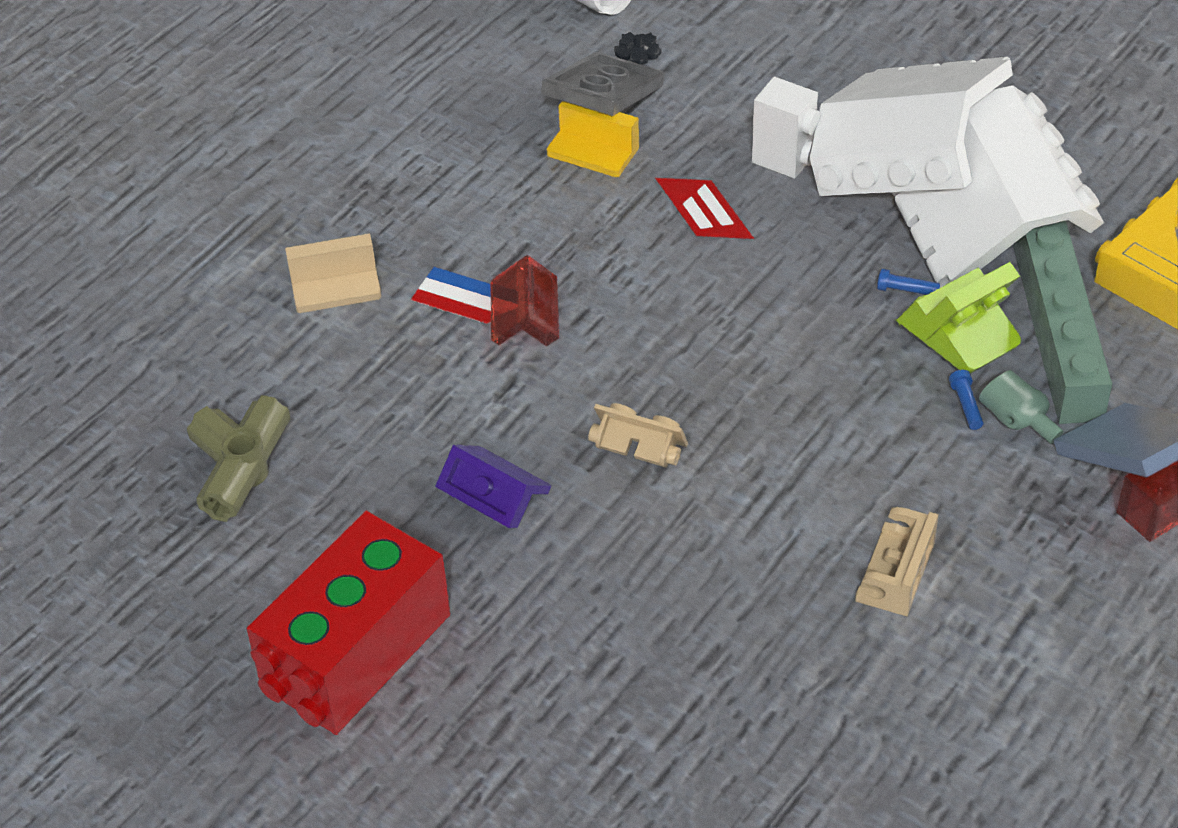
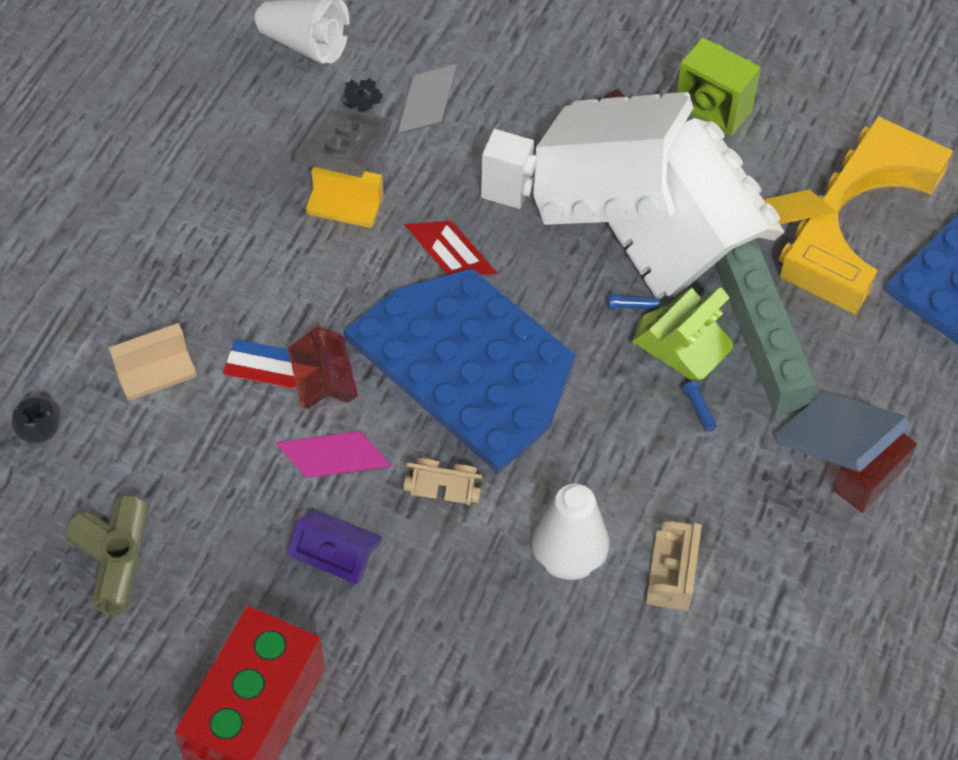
camera: 15 degrees left, 10 degrees up
sand green piece [979,370,1063,444] -> none
none -> black piece [11,396,60,444]
none -> dark pink sticker [275,431,392,478]
none -> blue plate [344,269,575,474]
none -> light grey sticker [398,64,457,133]
none -> white cone [532,484,609,580]
none -> lime brick [677,37,761,137]
none -> yellow sticker [763,189,837,224]

